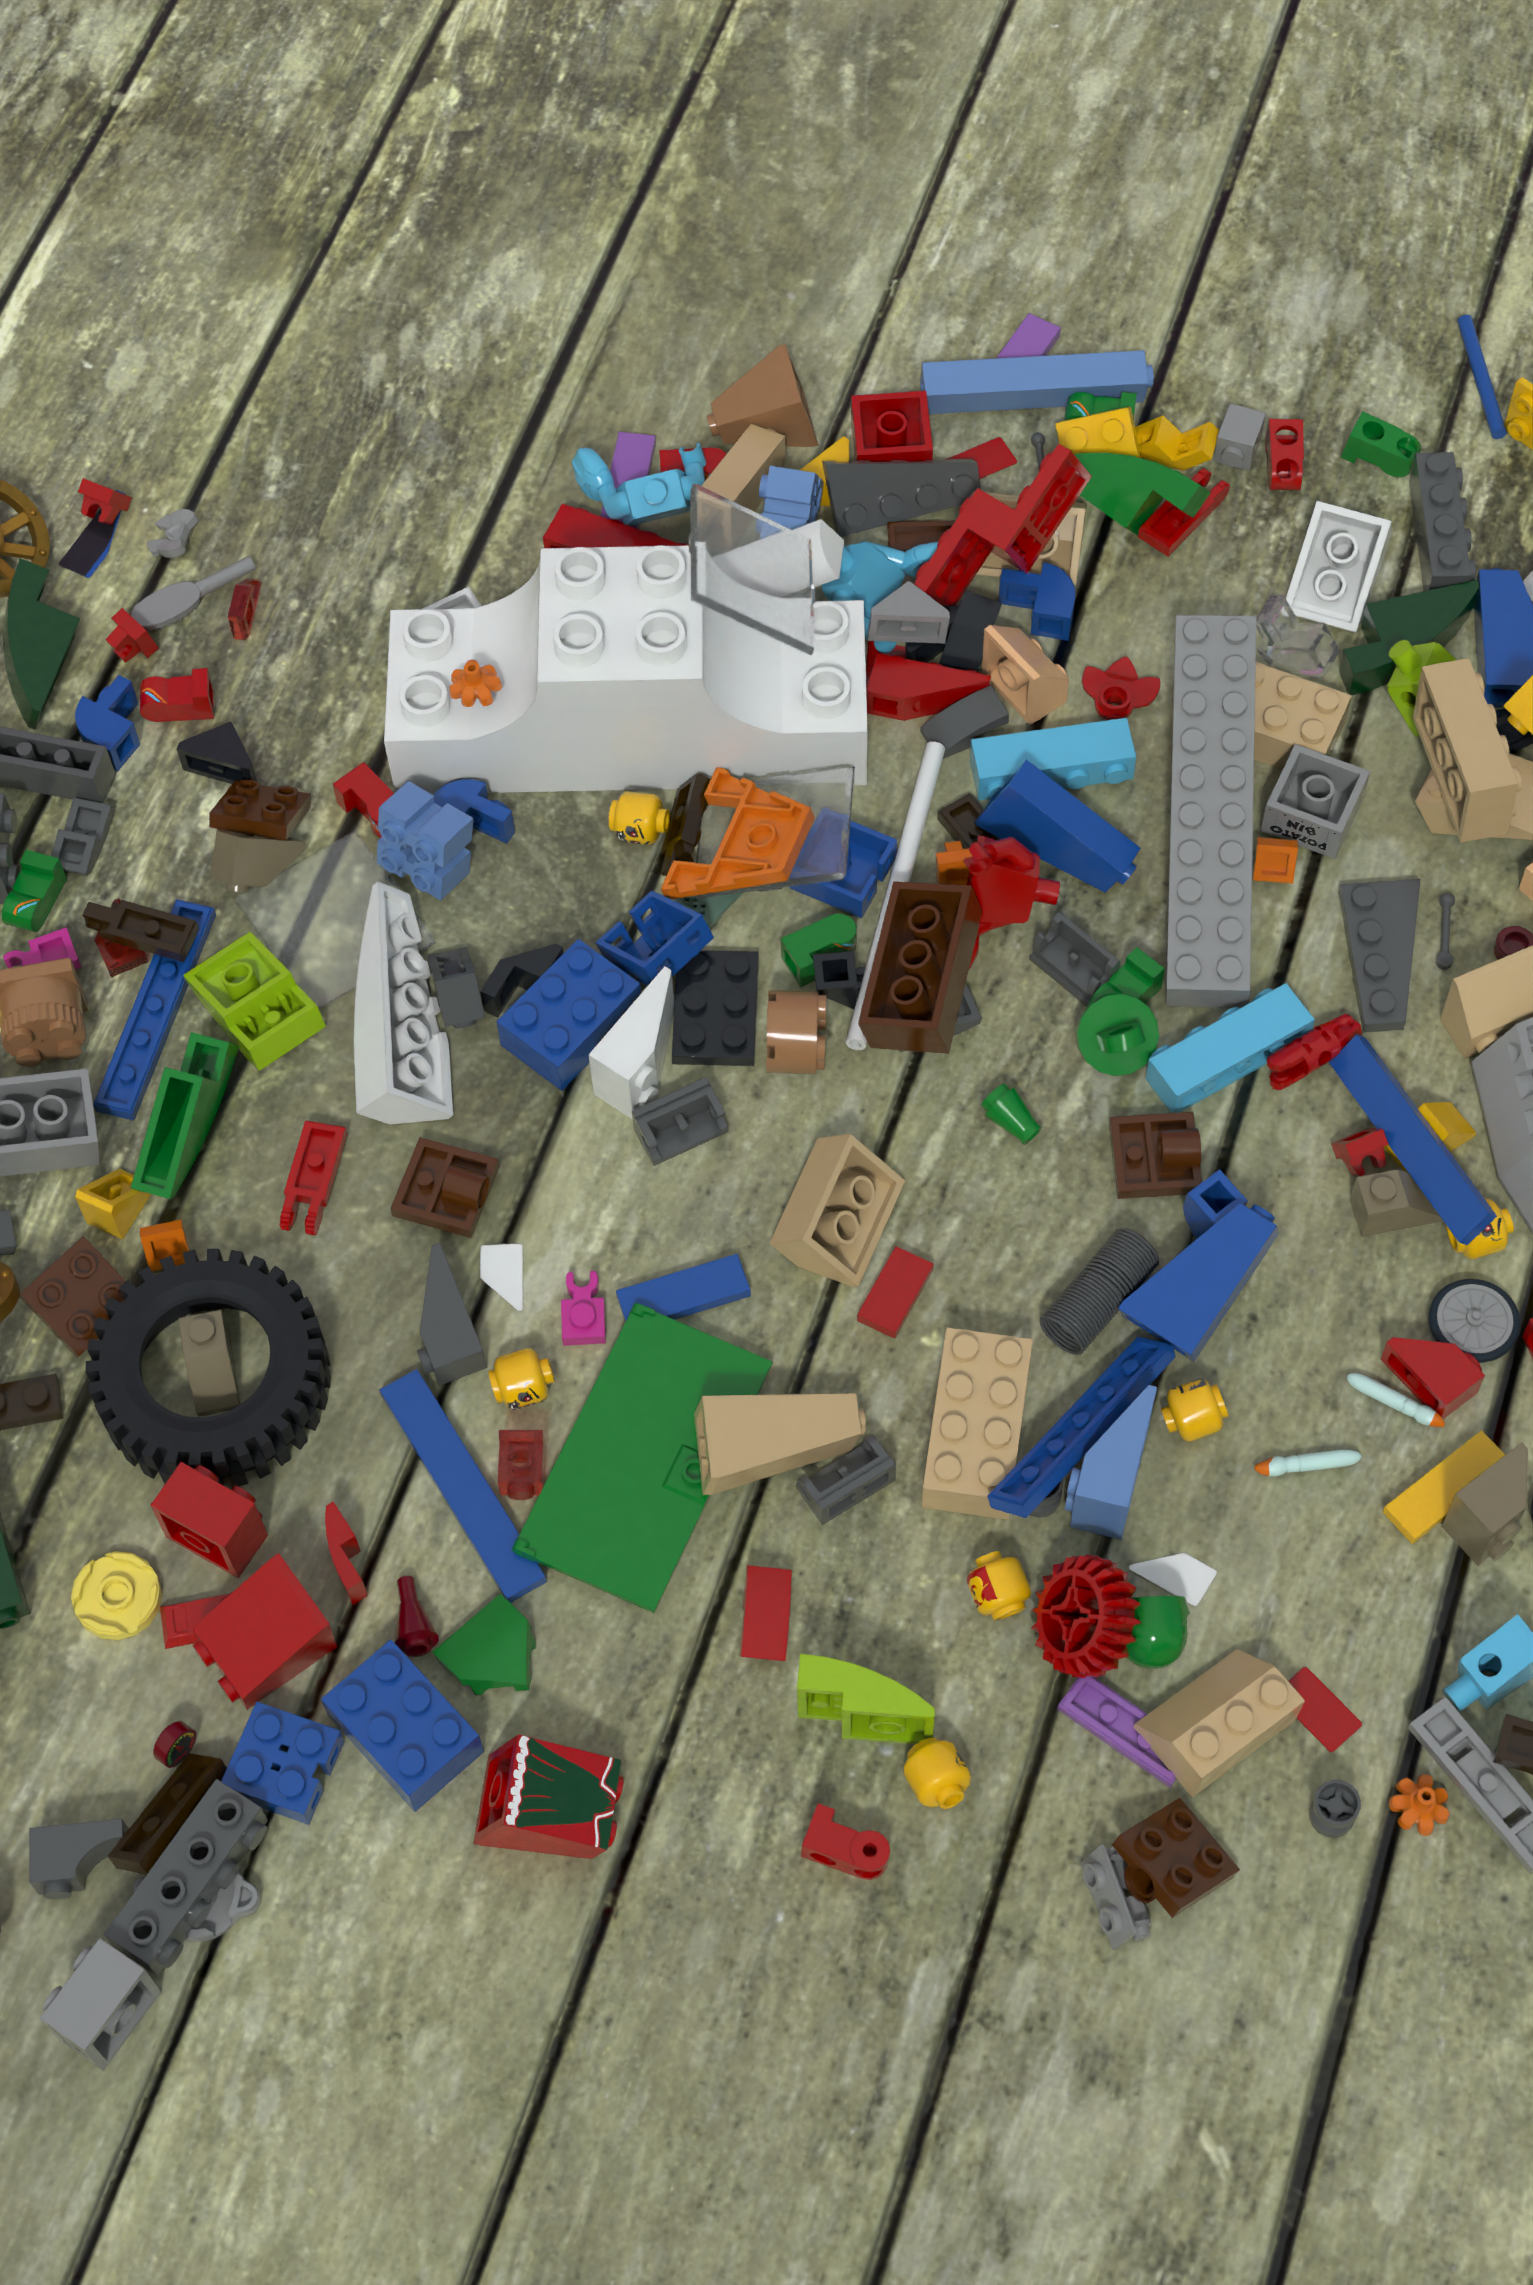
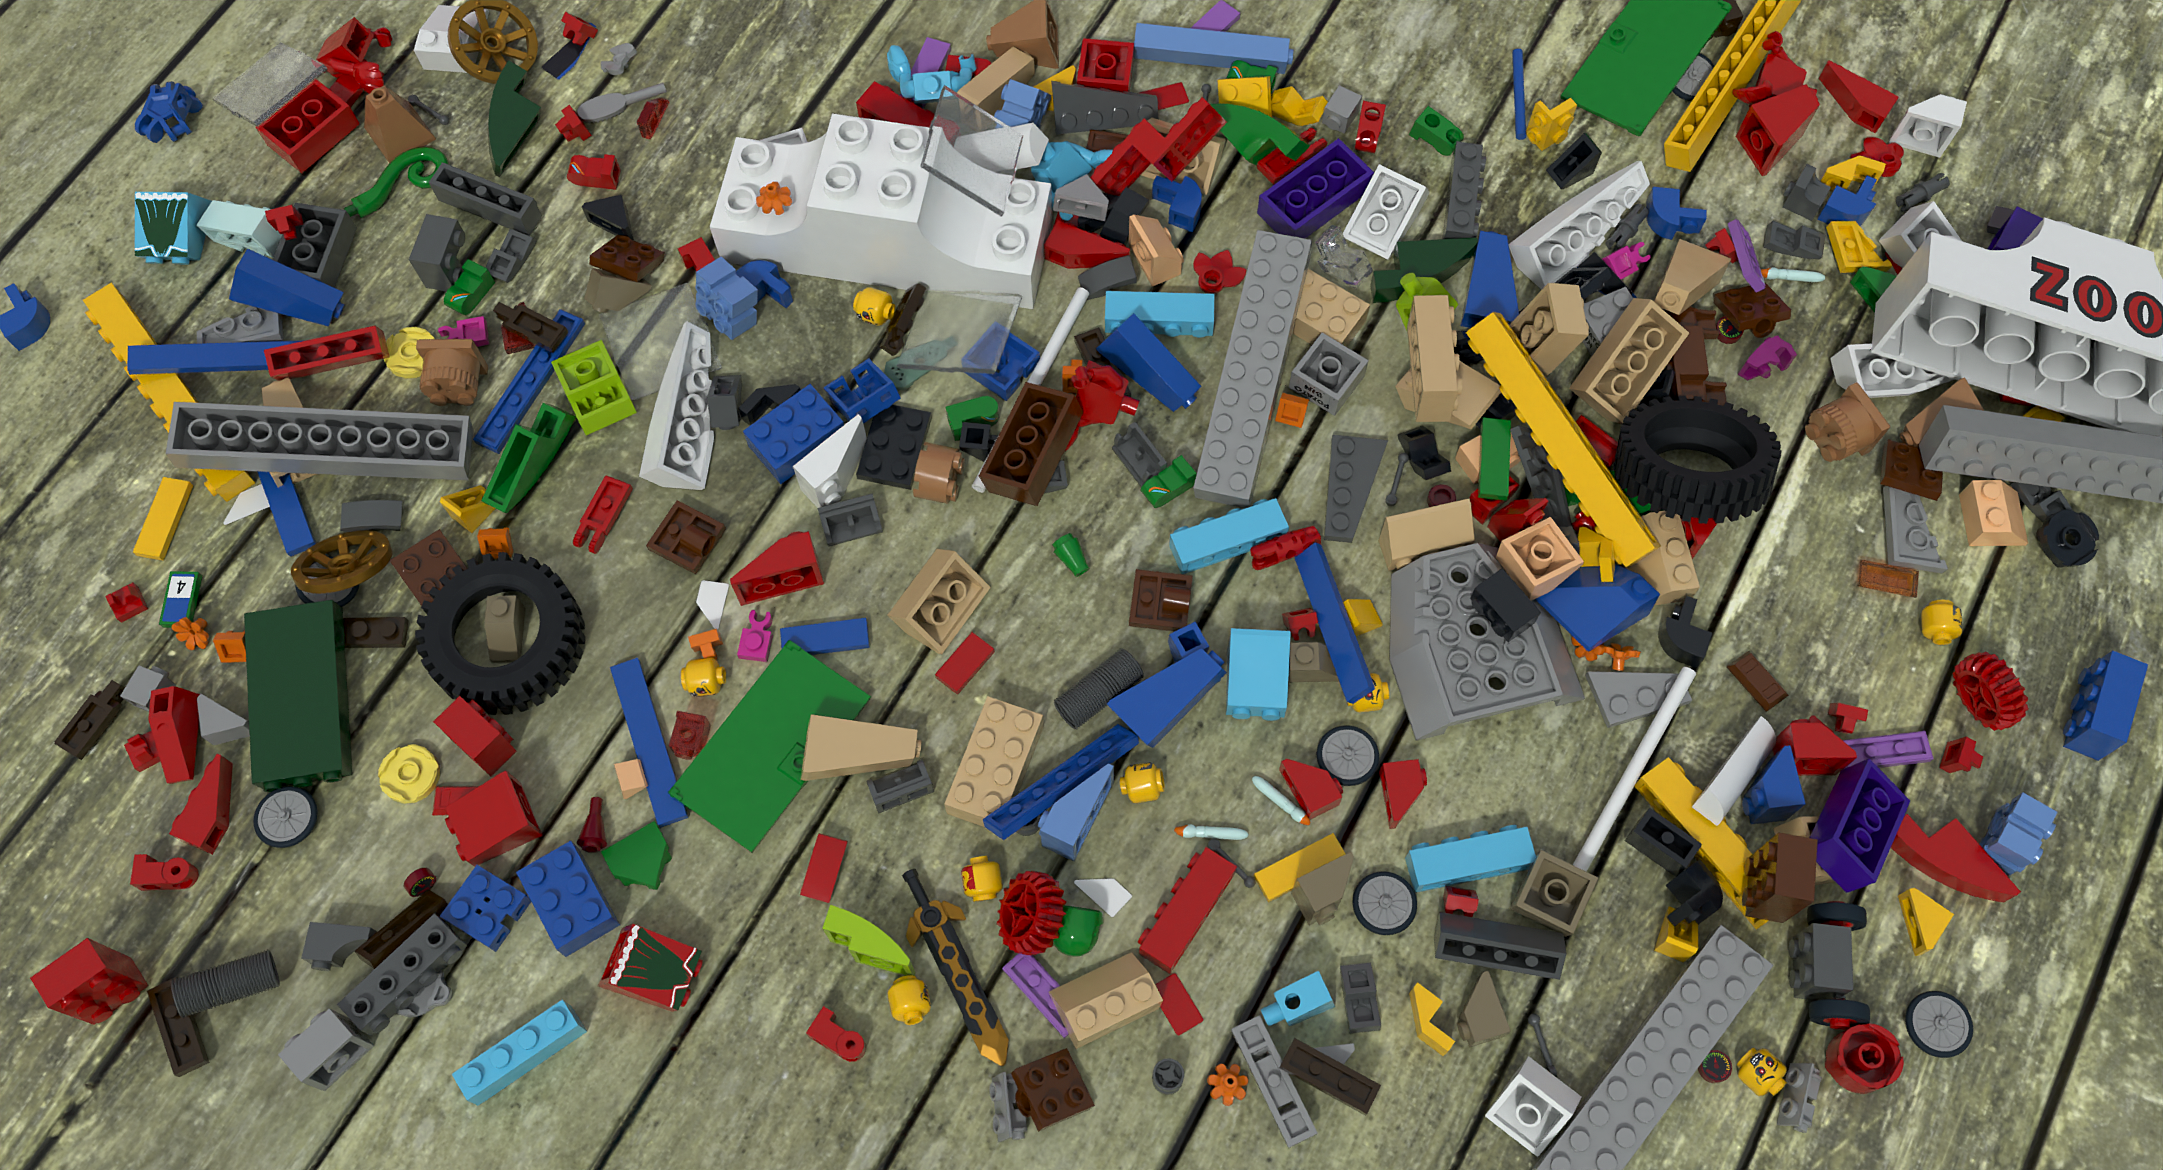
camera: 10 degrees right, 5 degrees up
blue brick [75,675,140,772] -> none
red slope [325,1502,368,1605] -> none
dark grey slope [416,1242,487,1386] -> none
orange wing [661,767,815,899] -> none
green tile [1075,992,1159,1076] -> none
none -> medium azure brick [452,999,587,1106]
none -> light nougat slope [614,759,648,799]
none -> orange tile [688,629,723,660]
none -> red slope [730,531,824,606]
none -> sword [902,869,1009,1066]
none -> red brick [1137,847,1237,974]
none -> dark grey hinge [1208,839,1256,888]
none -> medium azure slope [1226,628,1290,721]
none -> dark purple brick [1257,138,1374,239]
none -> black slope [1397,426,1451,480]

